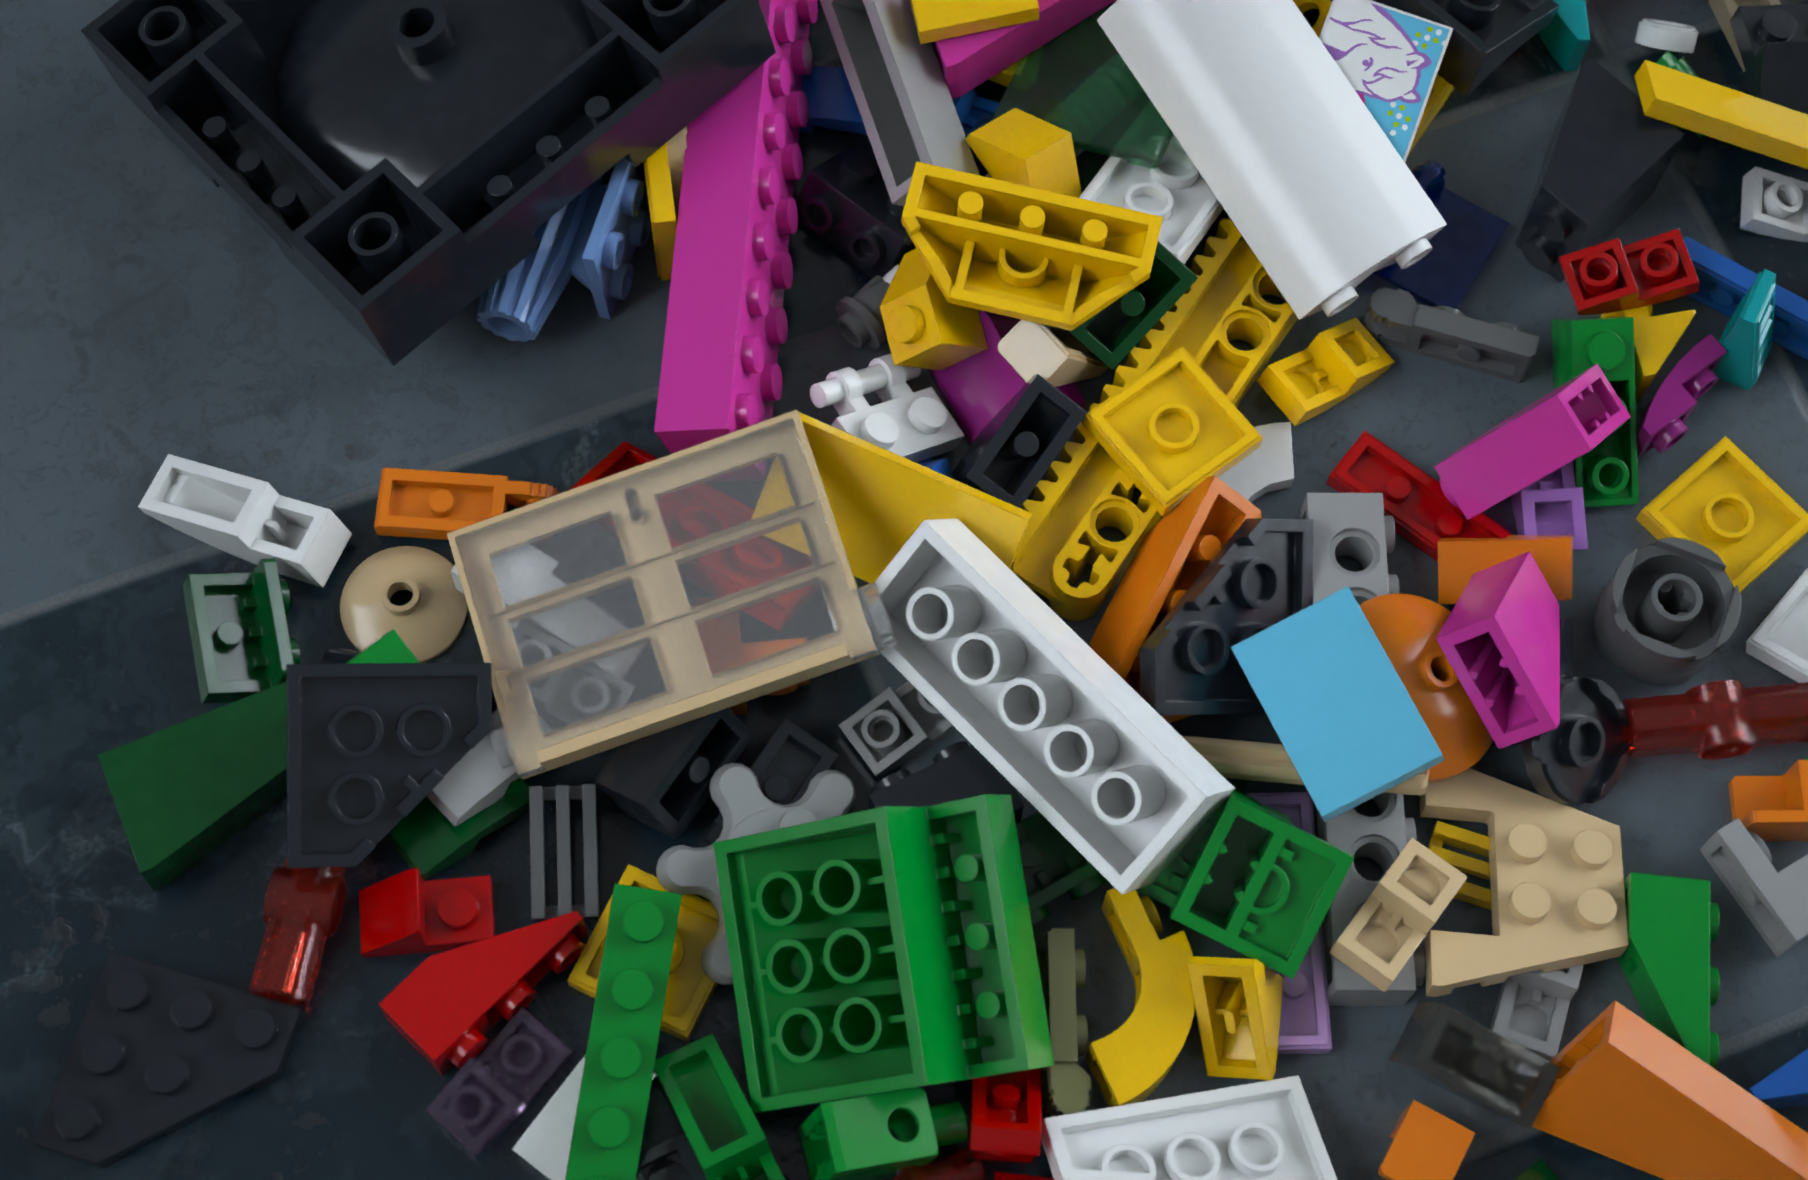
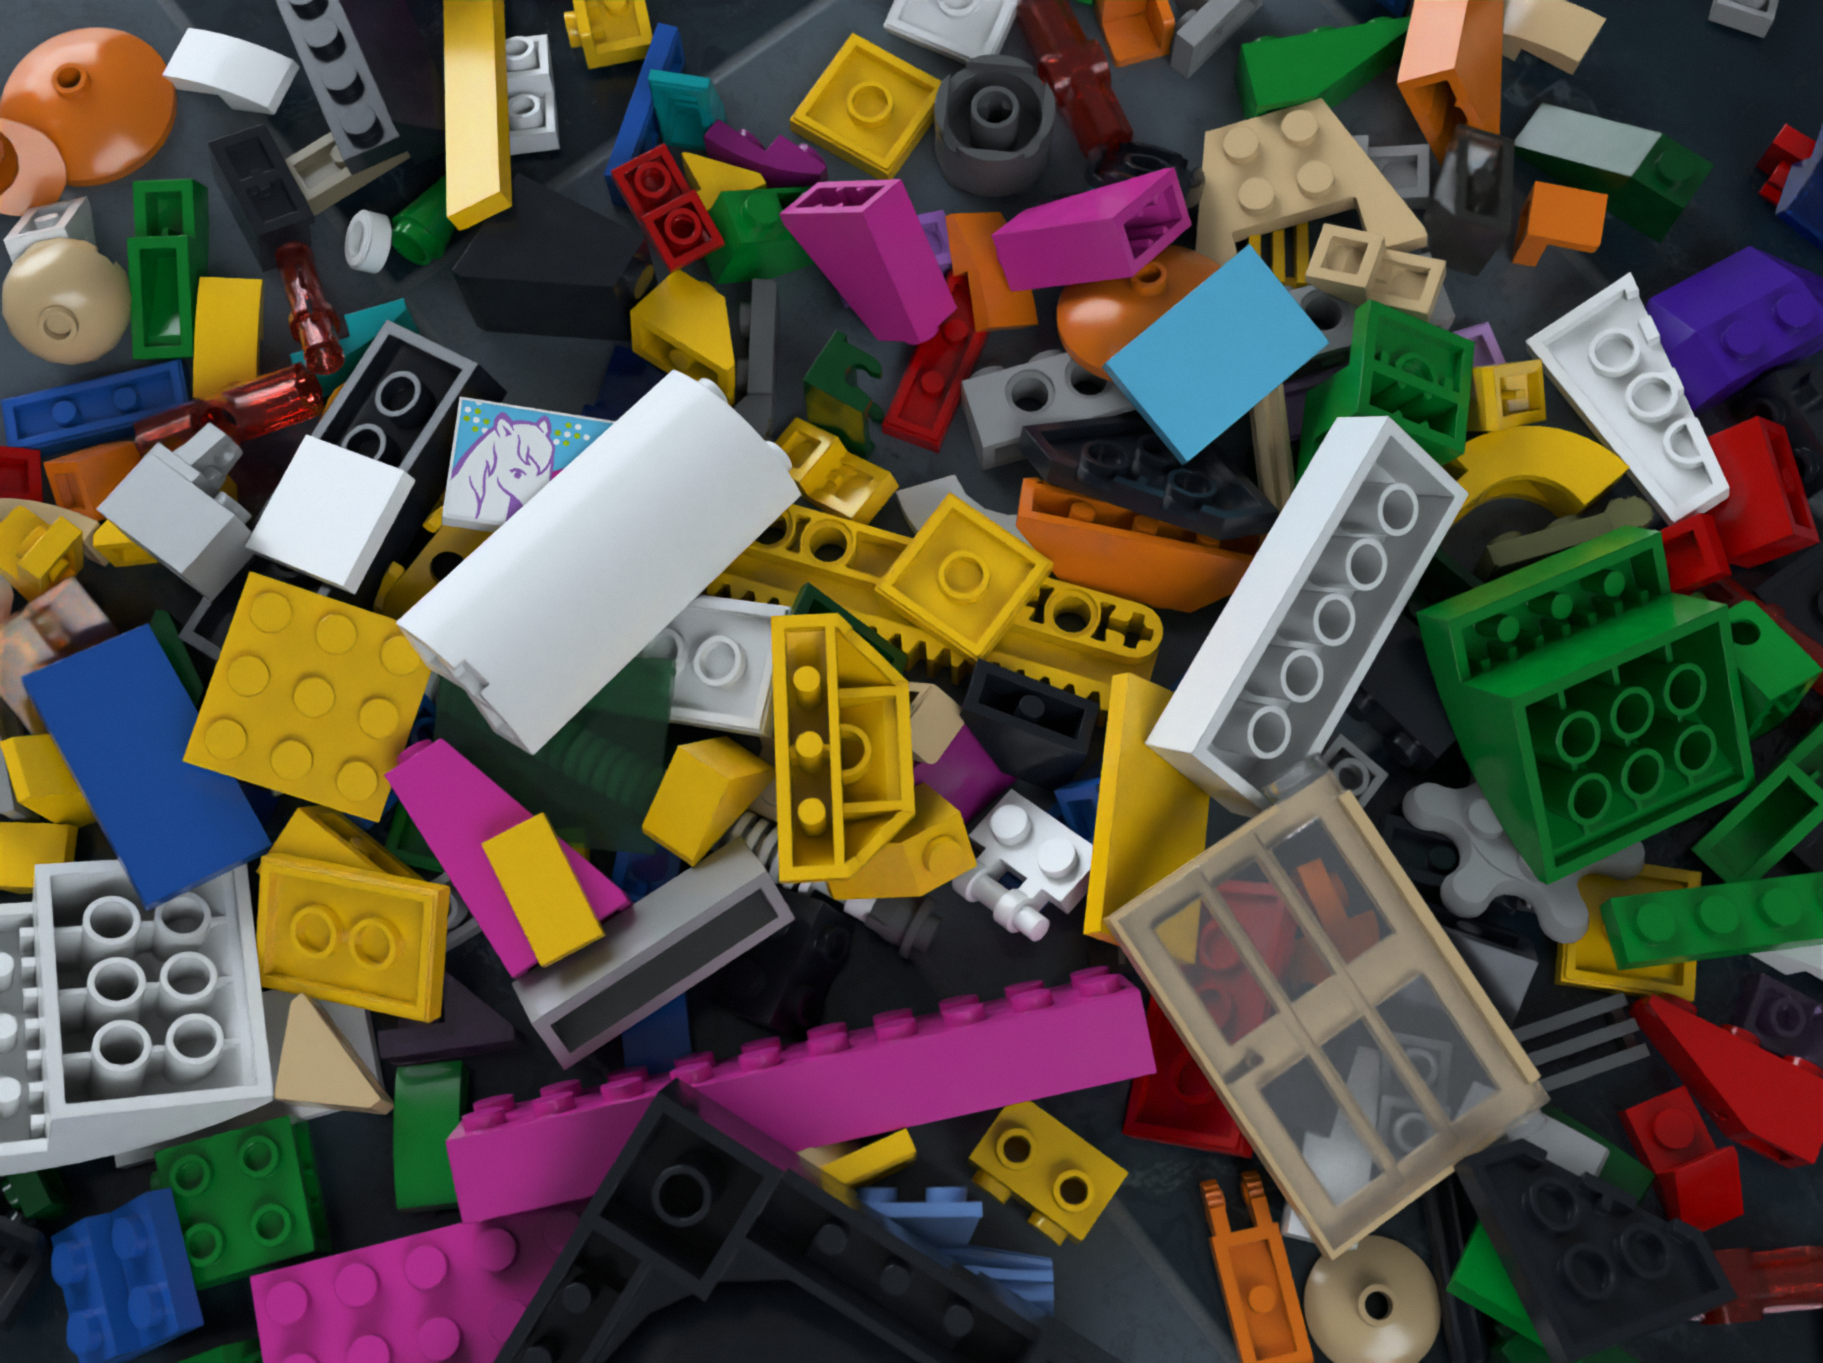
camera: 100 degrees left, 5 degrees up
none -> yellow slope [630,269,735,407]
none -> dark green hinge [802,330,885,460]
none -> yellow brick [967,1101,1129,1247]

